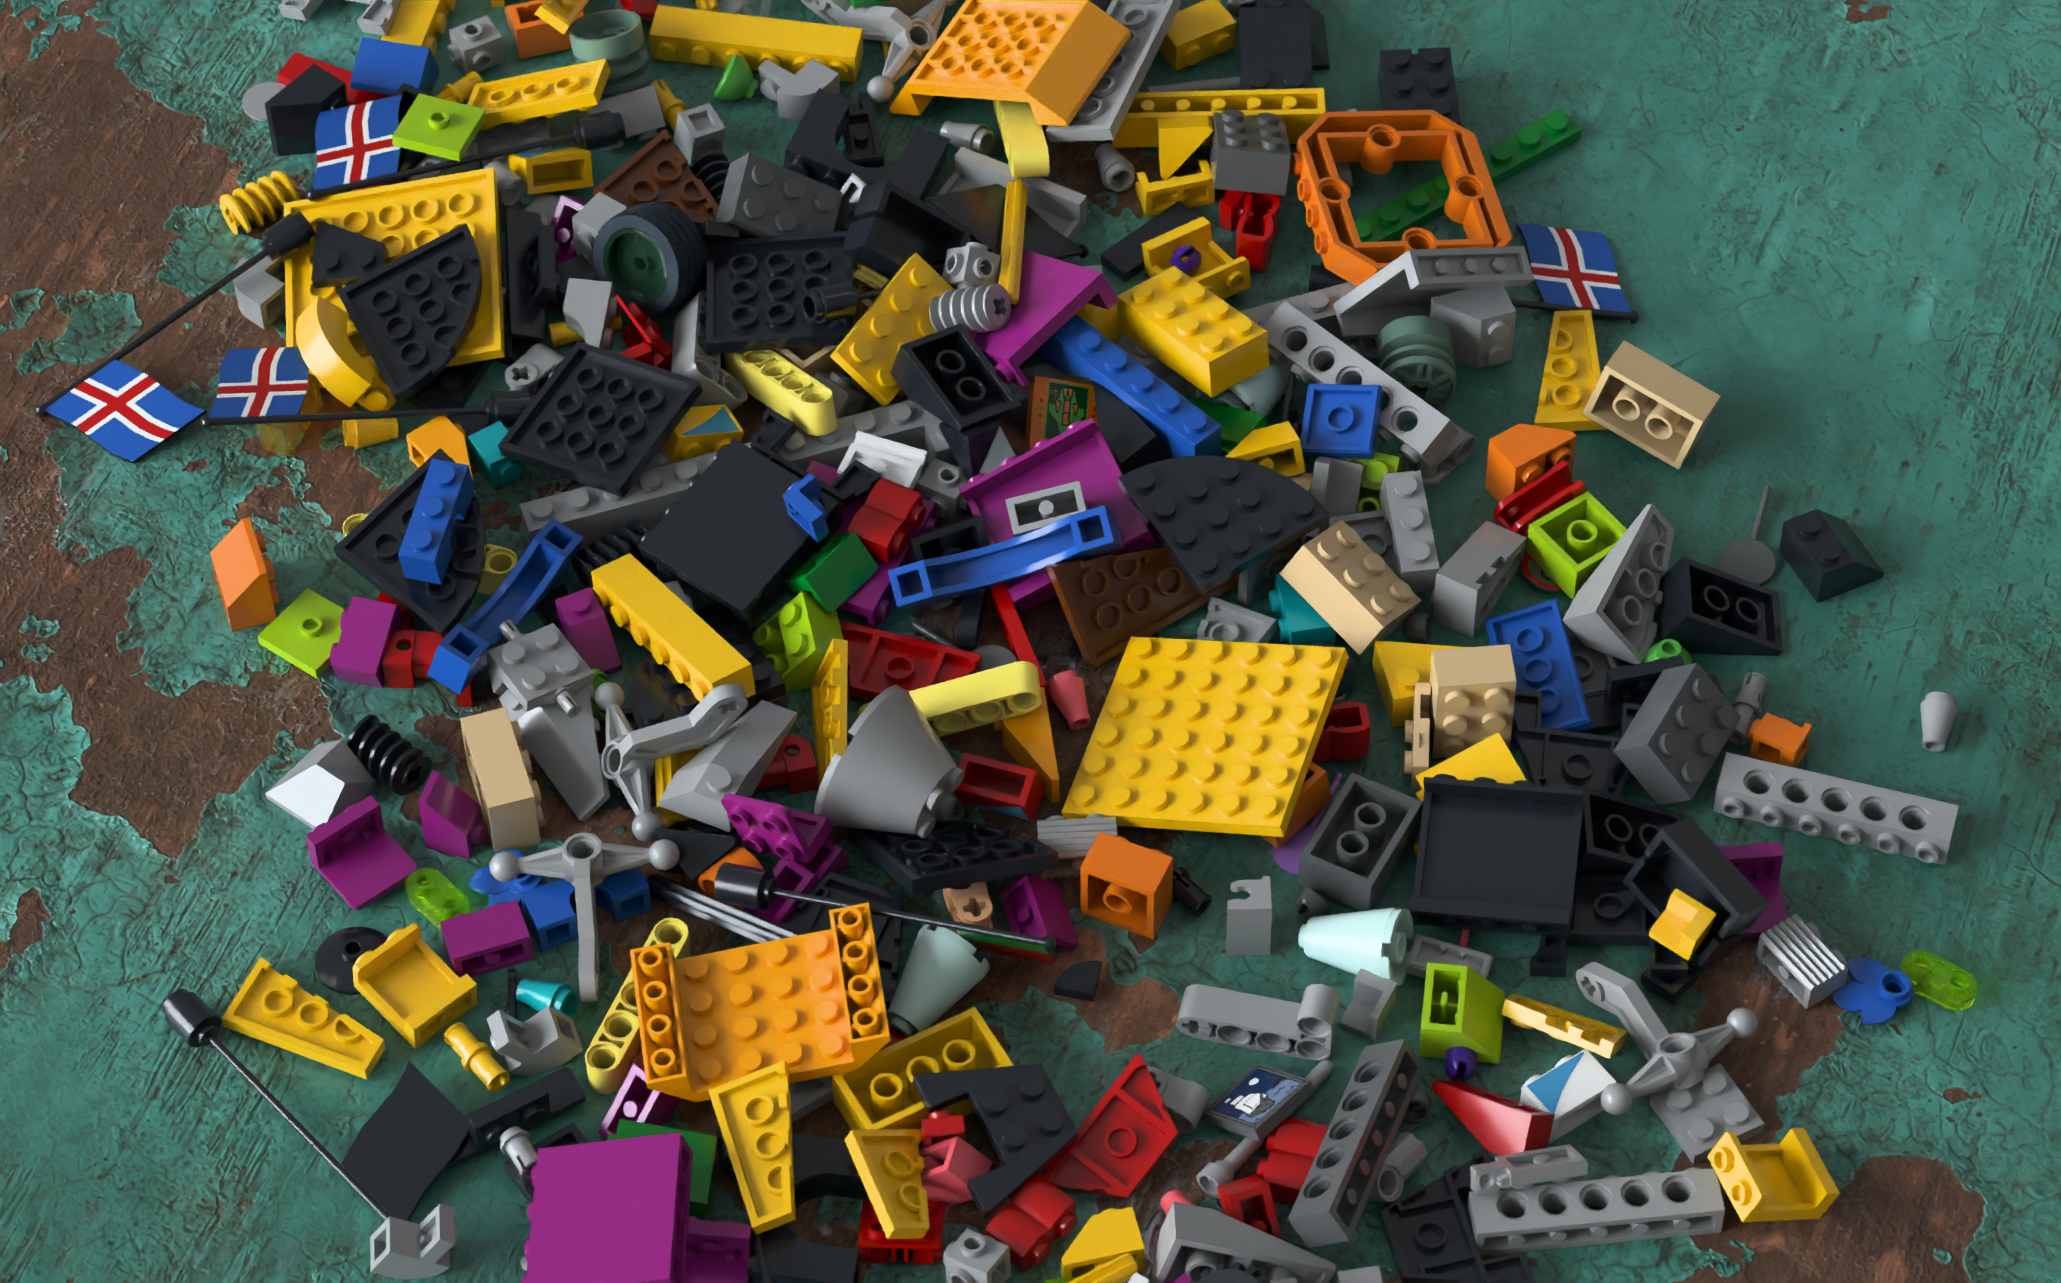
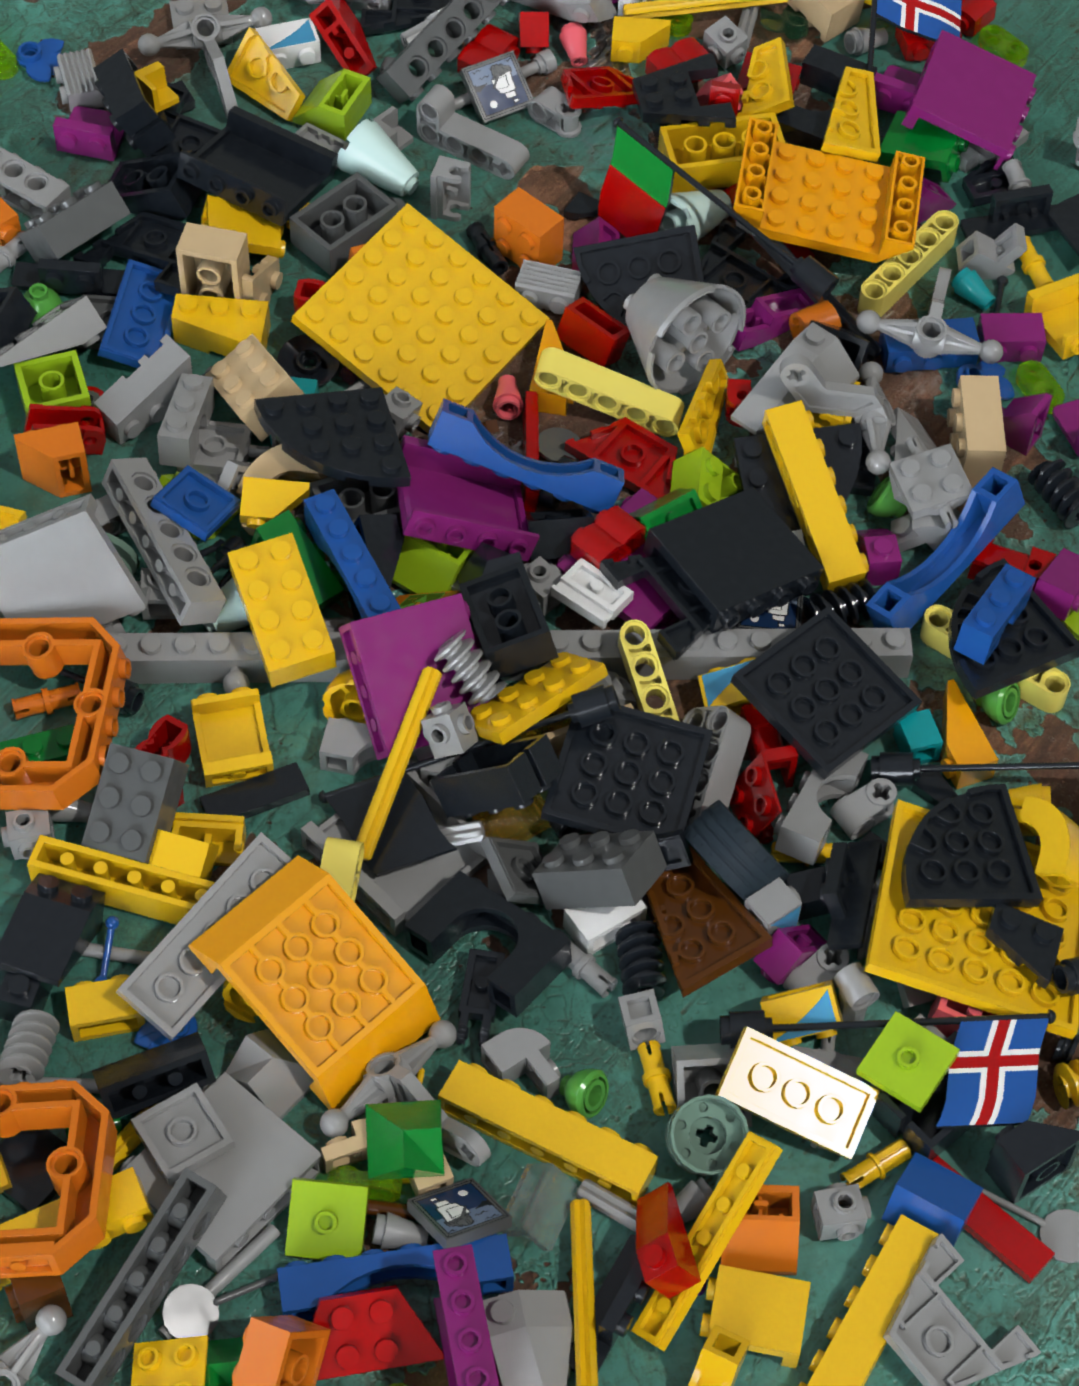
camera: 165 degrees left, 5 degrees up
magenta bracket [721,793,833,863] -> none
blue bracket [783,473,829,542] -> none
light grey brick [1005,481,1088,537] -> none
dark purple hinge [1170,245,1202,277] -> none
none -> blue hinge [94,916,119,982]
none -> light grey brick [384,386,423,439]

